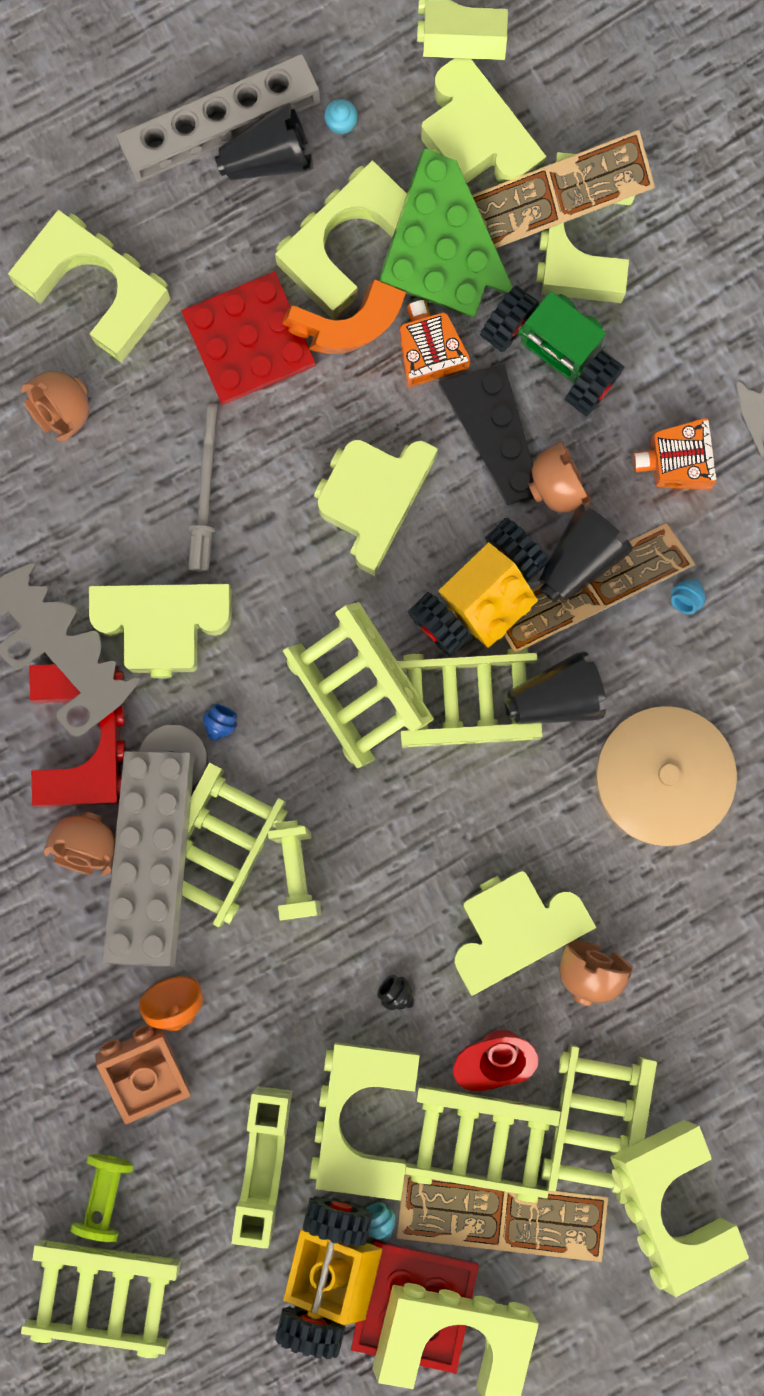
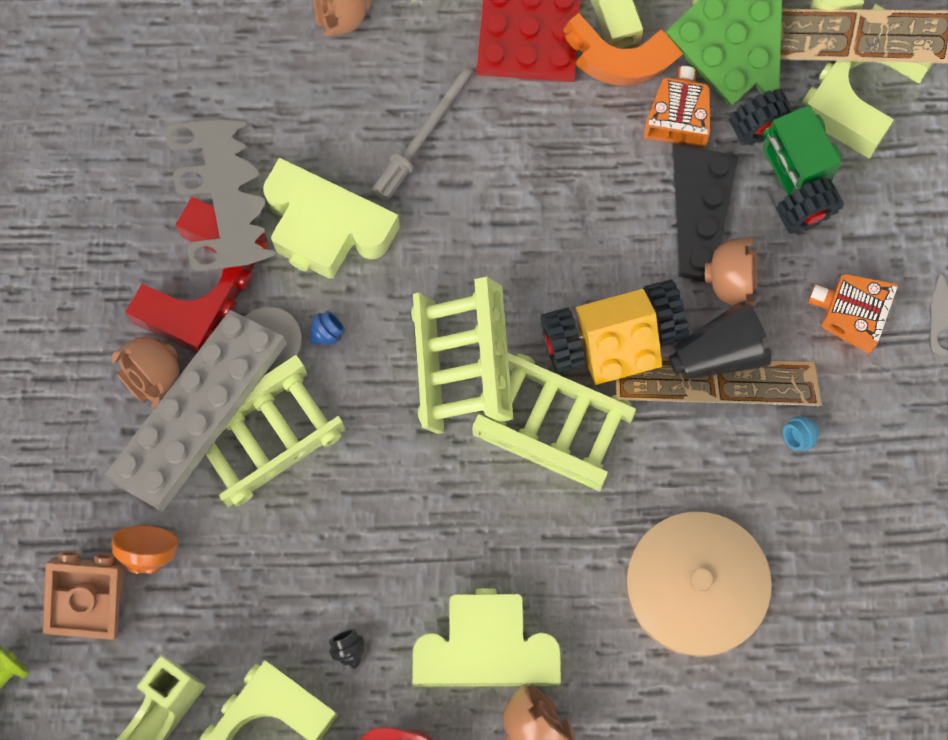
camera: 30 degrees right, 10 degrees down
yellowish green fence [268,820,322,921] -> none
yellowish green brick [314,440,438,576] -> none
black cone [503,651,606,725] -> none

